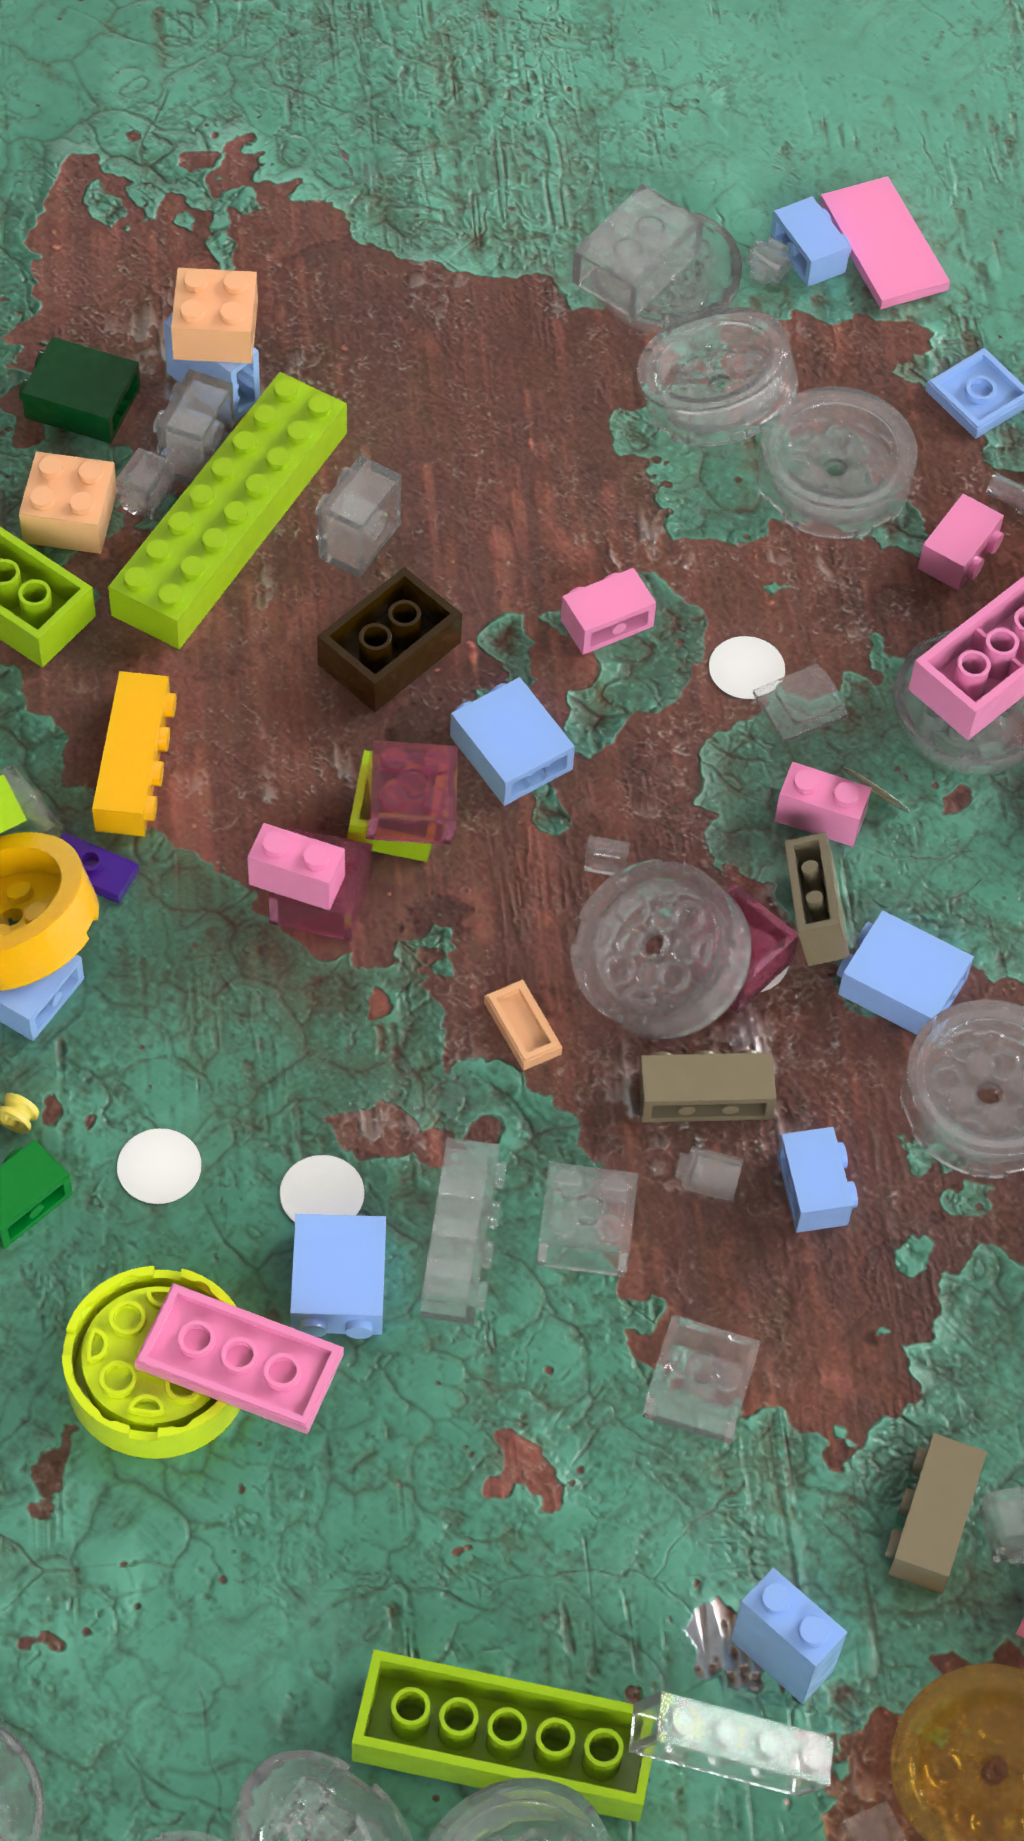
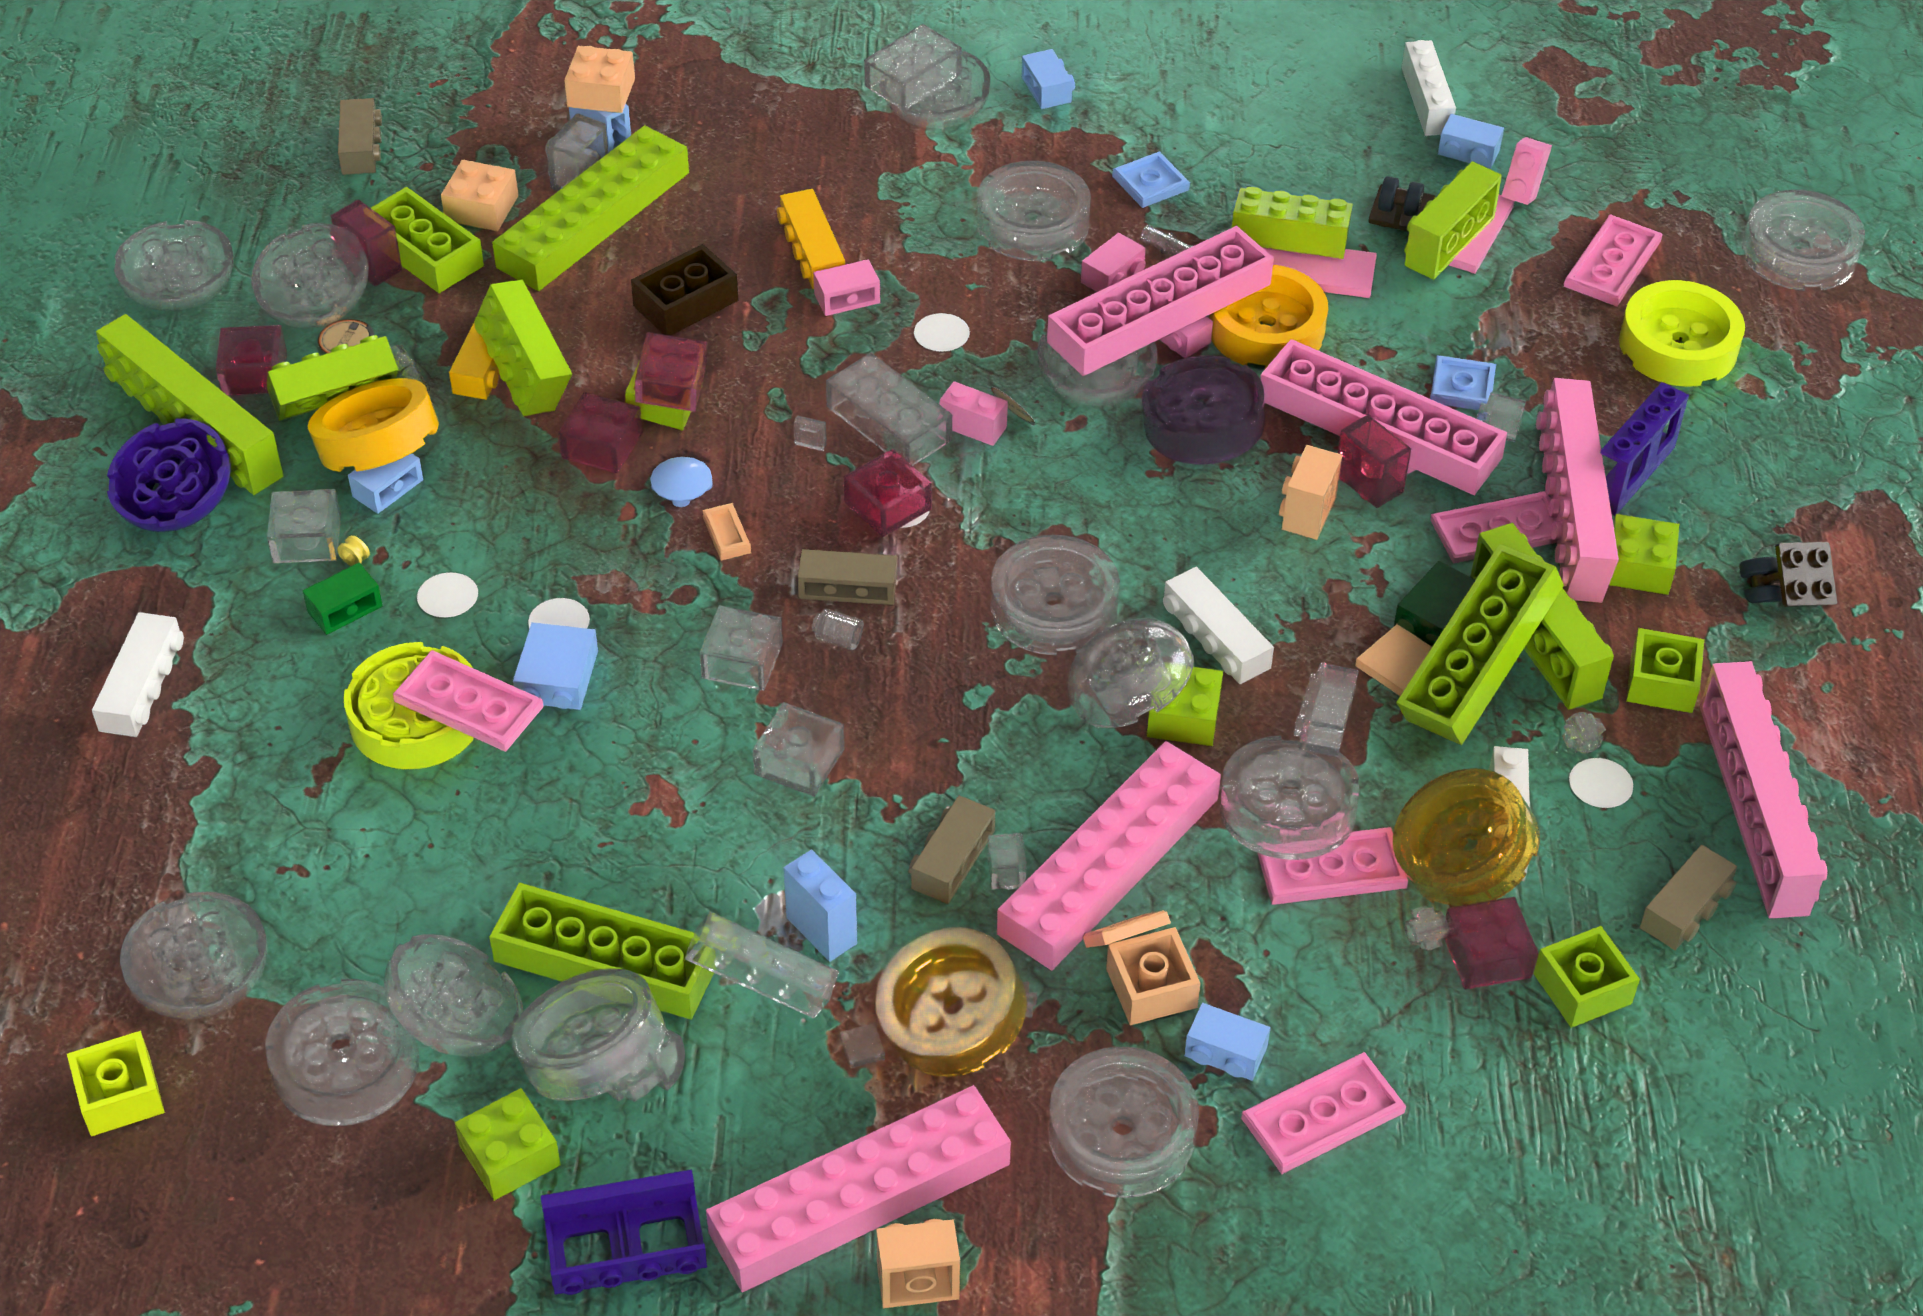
camera: 10 degrees right, 10 degrees down
dark green brick [19,336,141,444] -> none
dark purple plate [60,832,139,904] -> none
clear brick [115,447,175,519] -> none
bright pink brick [247,823,345,911] -> none
clear brick [315,455,401,578] -> none
clear brick [420,1137,507,1325] -> none
light blue brick [450,677,575,806] -> none
clear brick [571,859,752,1040] -> none
clear brick [637,307,798,446] -> none
clear gear [745,237,792,286] -> none
clear piece [753,664,849,744] -> none
light blue brick [777,1127,858,1233] -> none
dark tan brick [785,832,850,966] -> none
bright pink tile [819,176,950,310] -> none
light blue brick [837,910,974,1041] -> none
none -> lime brick [474,279,572,416]
none -> light blue dish [650,457,713,507]
none -> yellow brick [777,189,845,289]
none -> clear brick [826,353,952,469]

